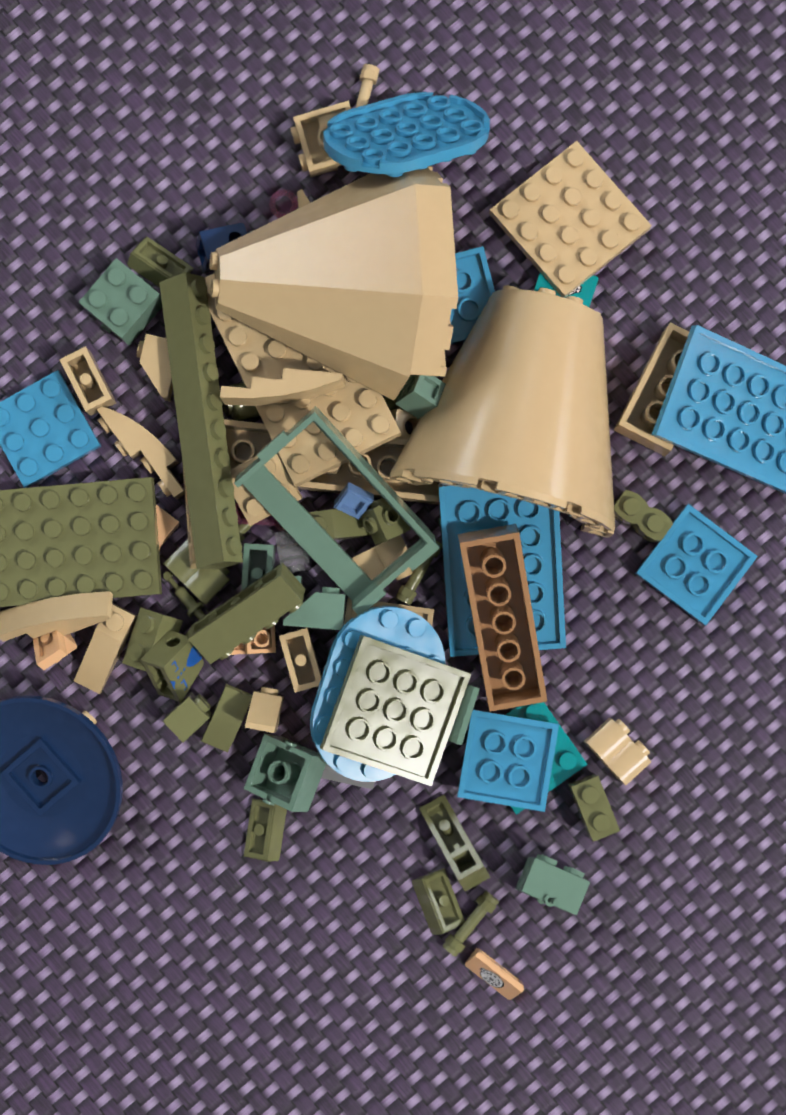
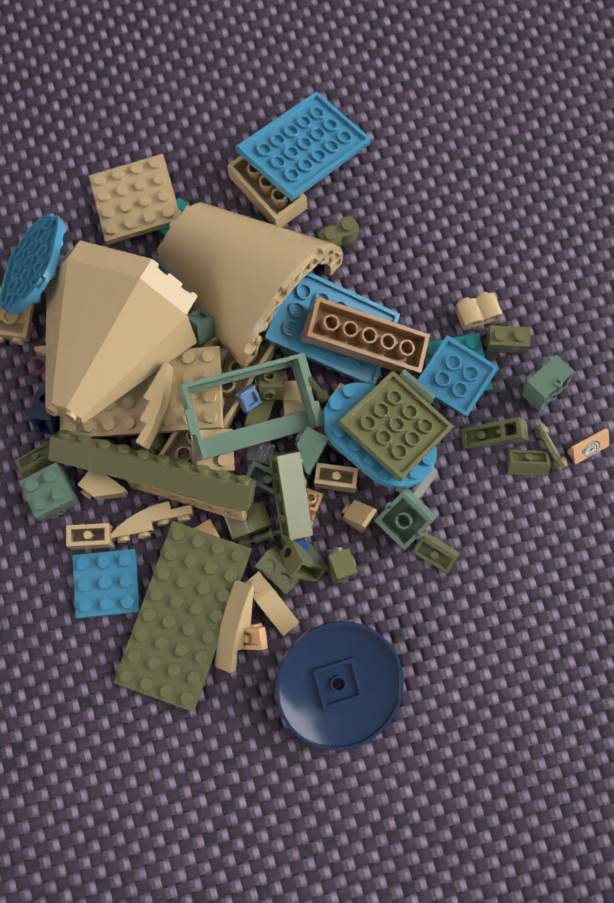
camera: 60 degrees left, 10 degrees down
olive slope [201,684,253,753] -> none
dark azure plate [635,504,758,626] -> none

